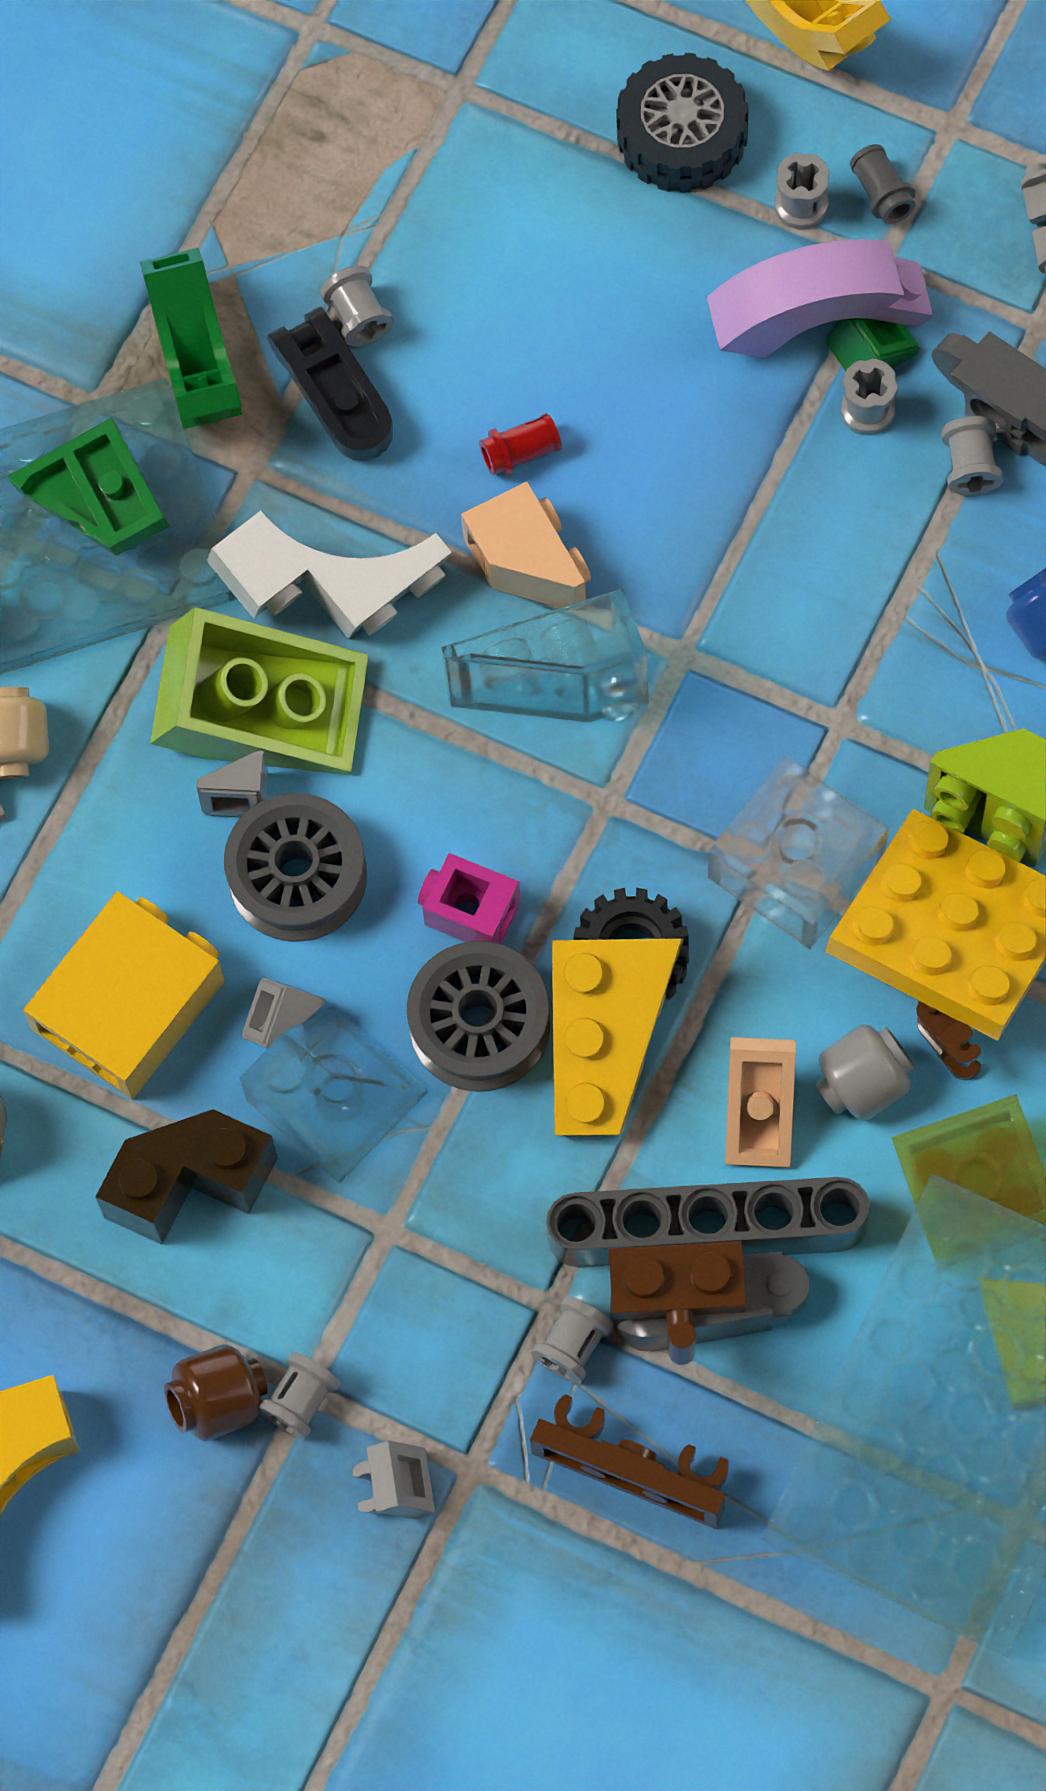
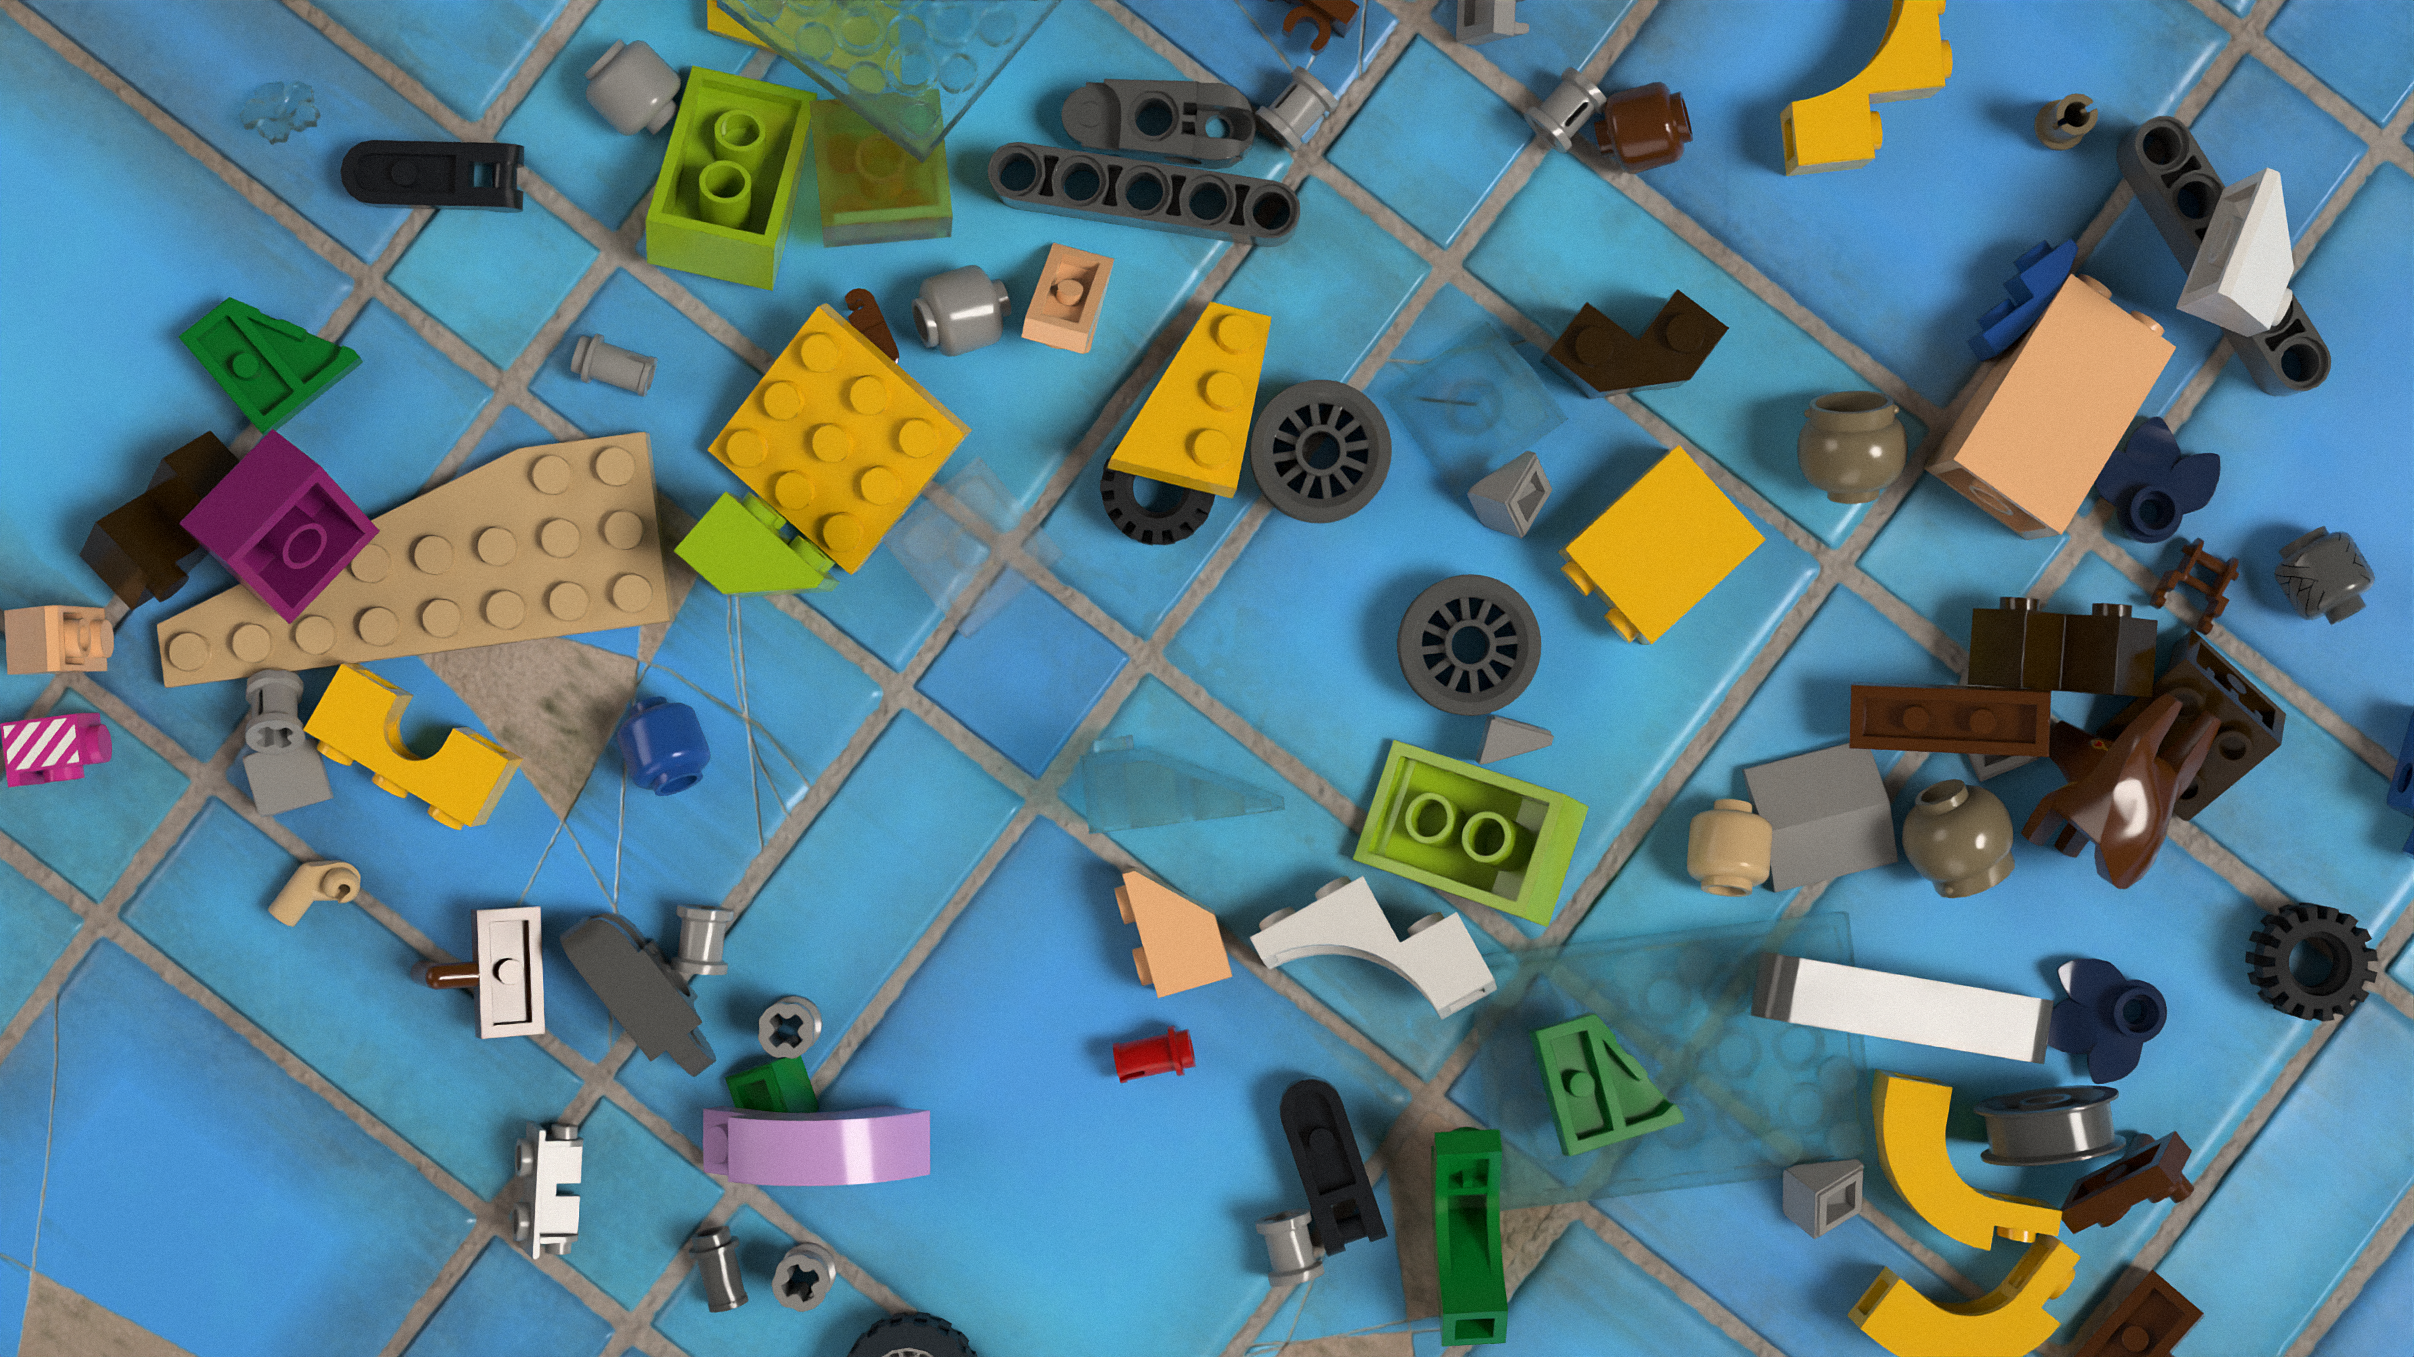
camera: 170 degrees left, 20 degrees up
dark pink brick [417,853,521,944] -> none
reddish brown plate [608,1241,746,1365] -> none

